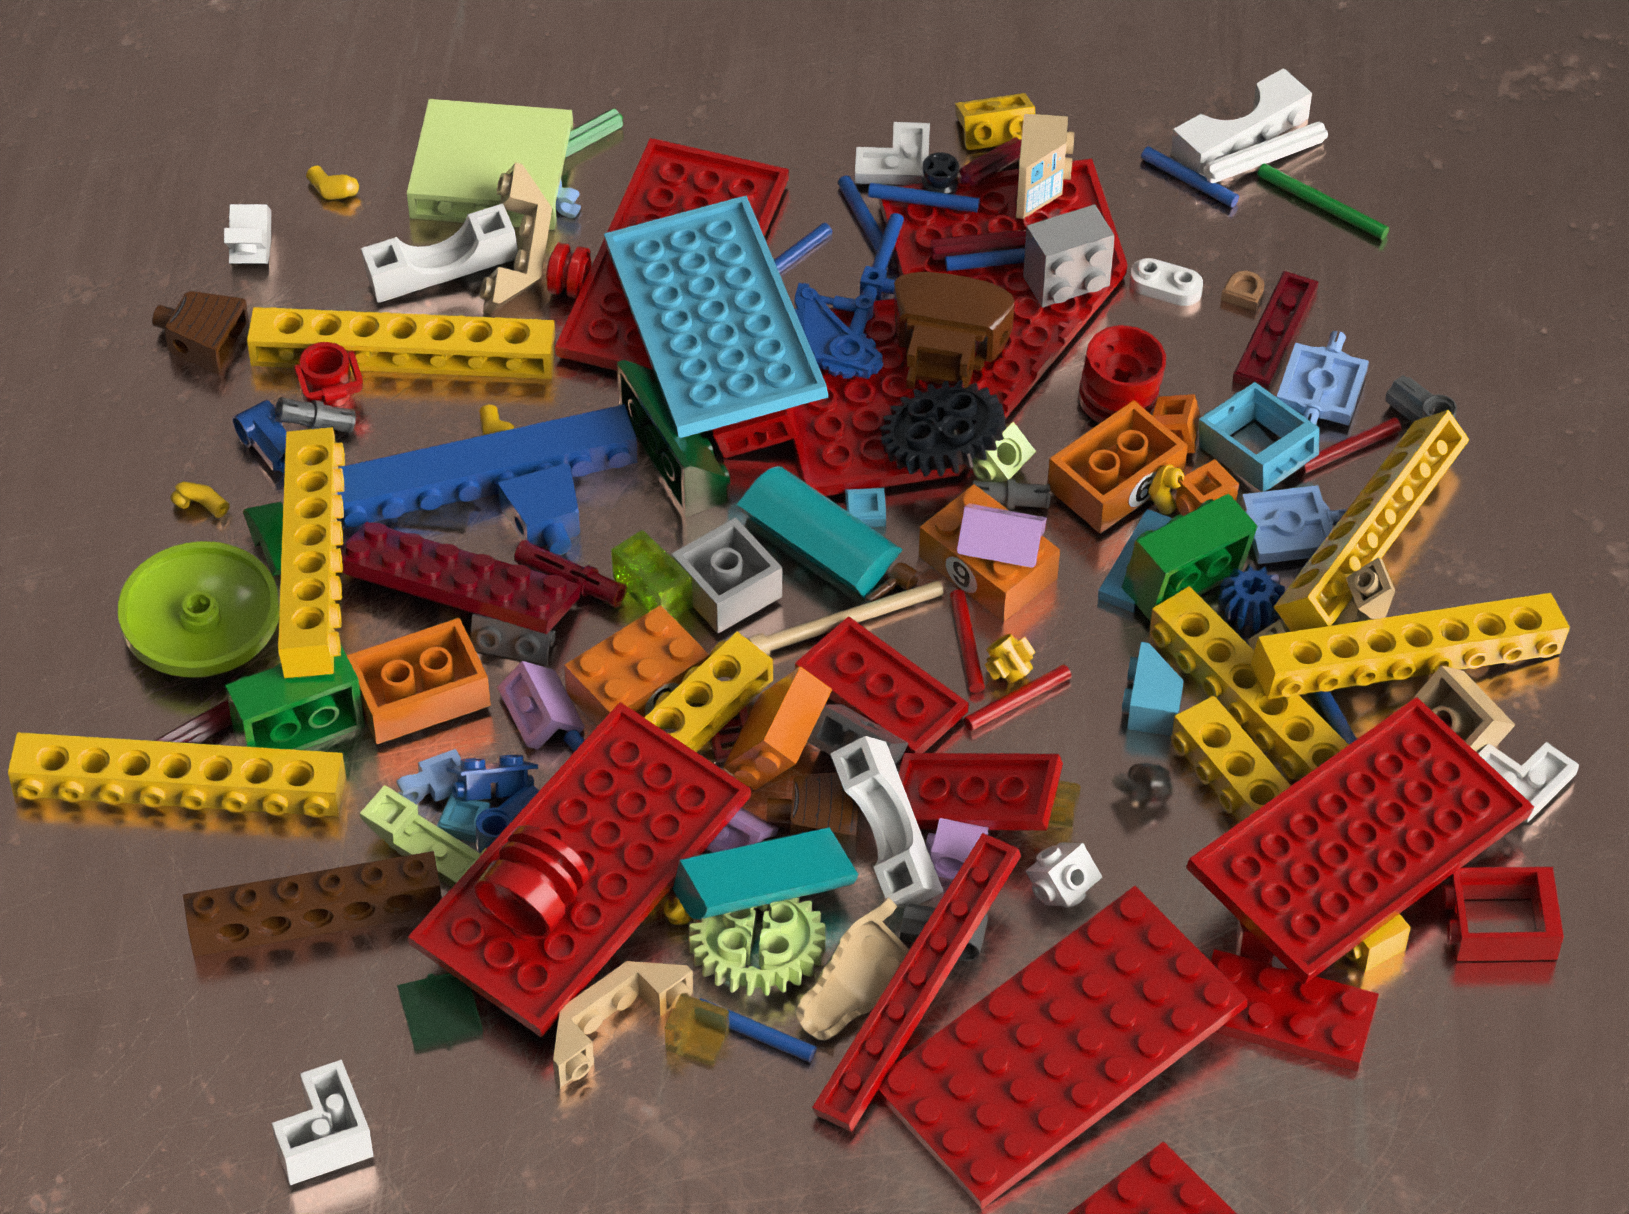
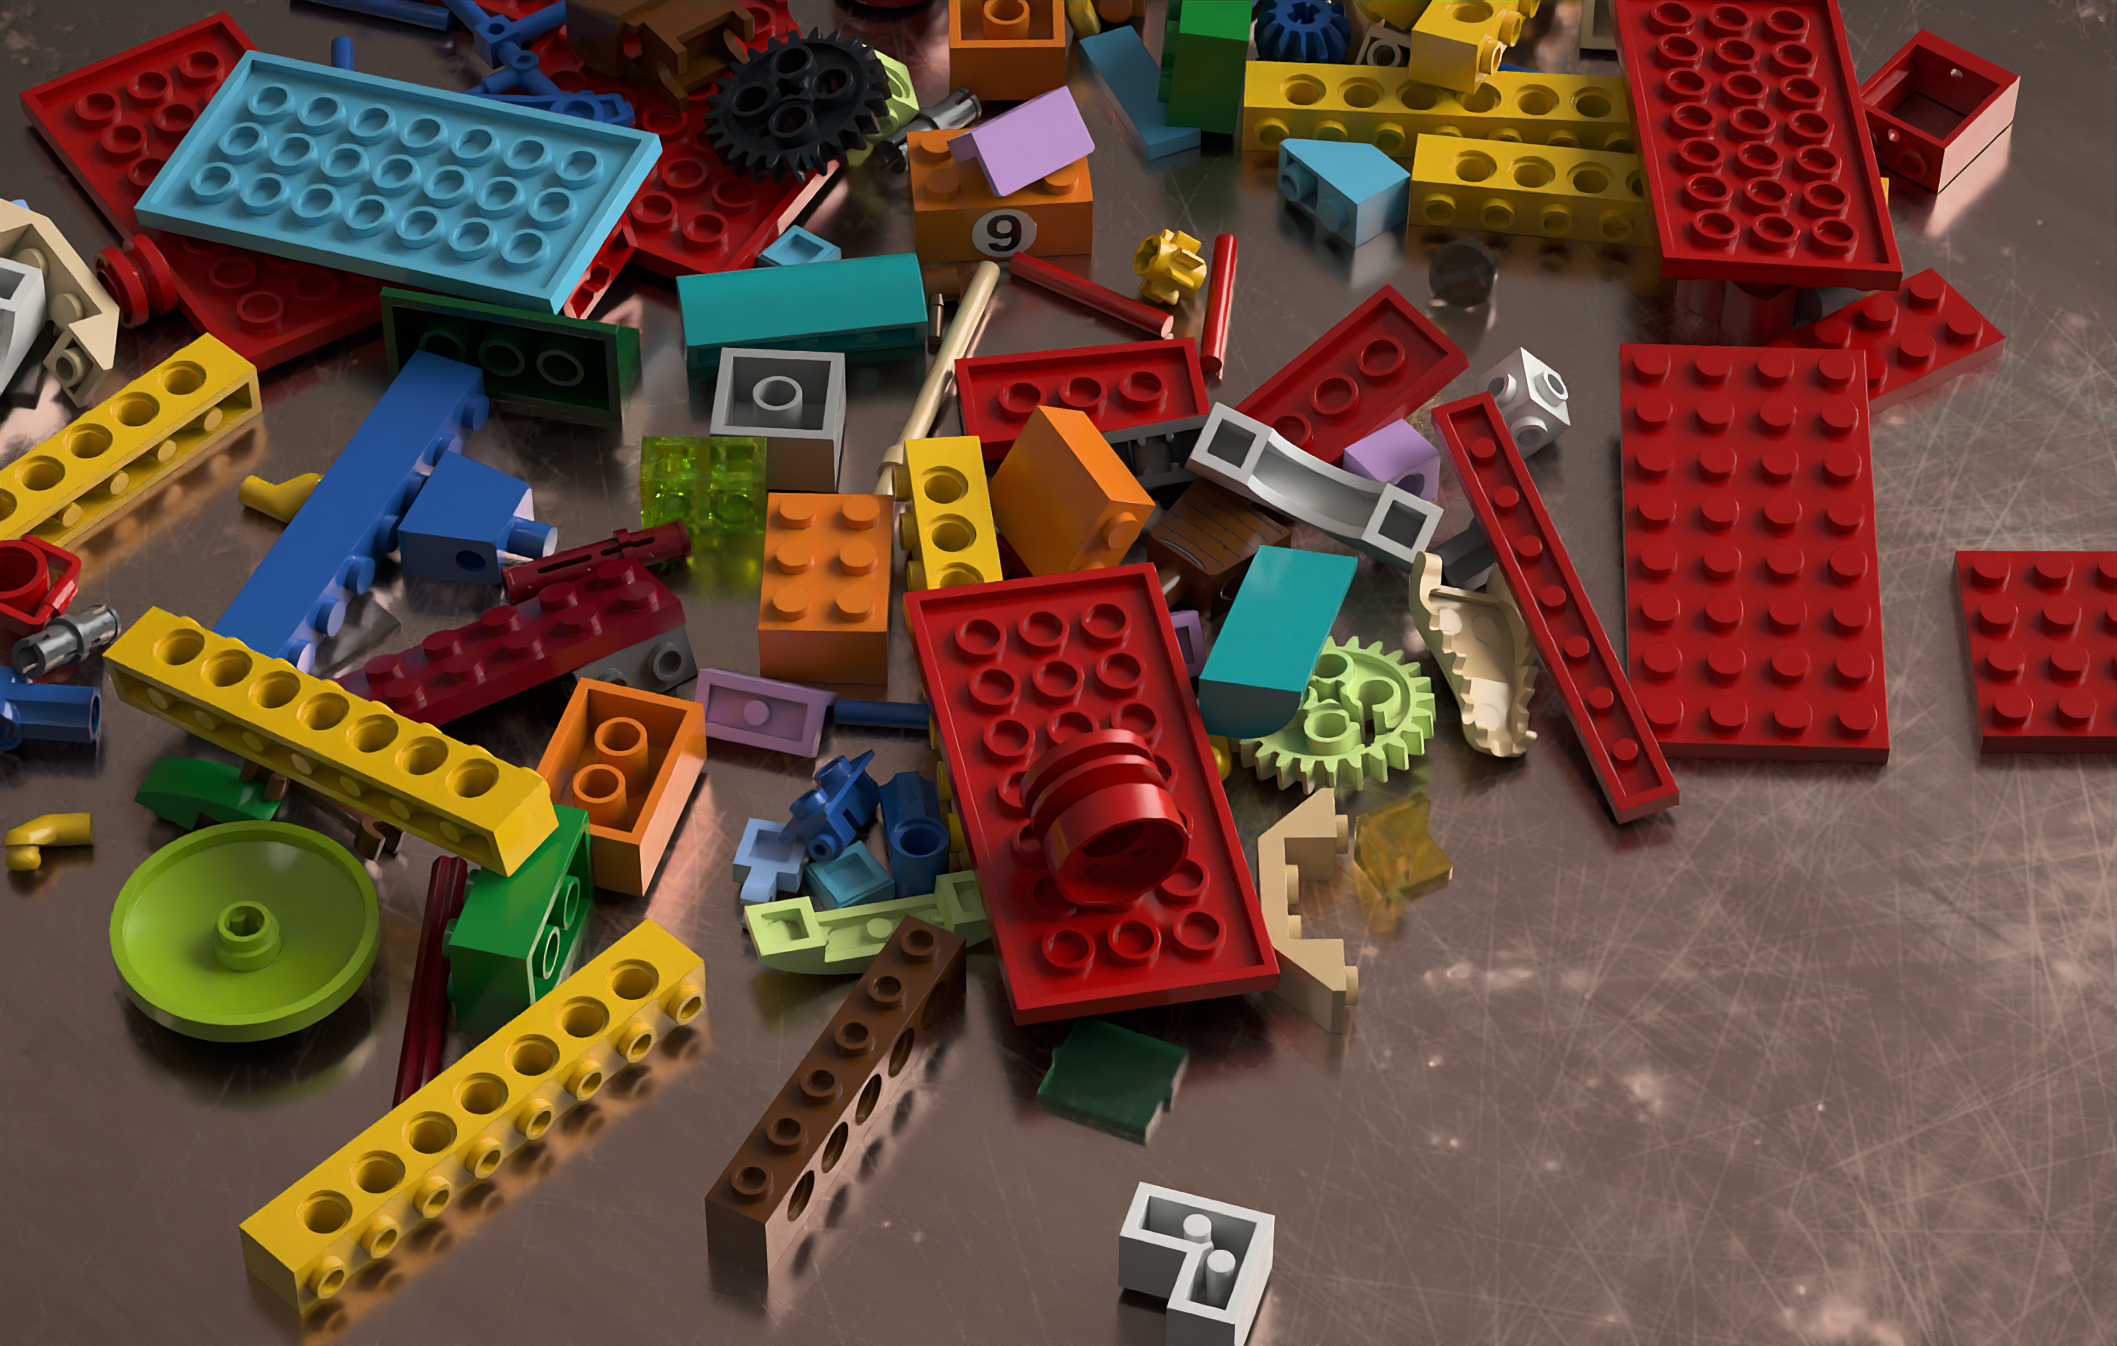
camera: 50 degrees left, 5 degrees down
blue bar [694,998,817,1062] -> none

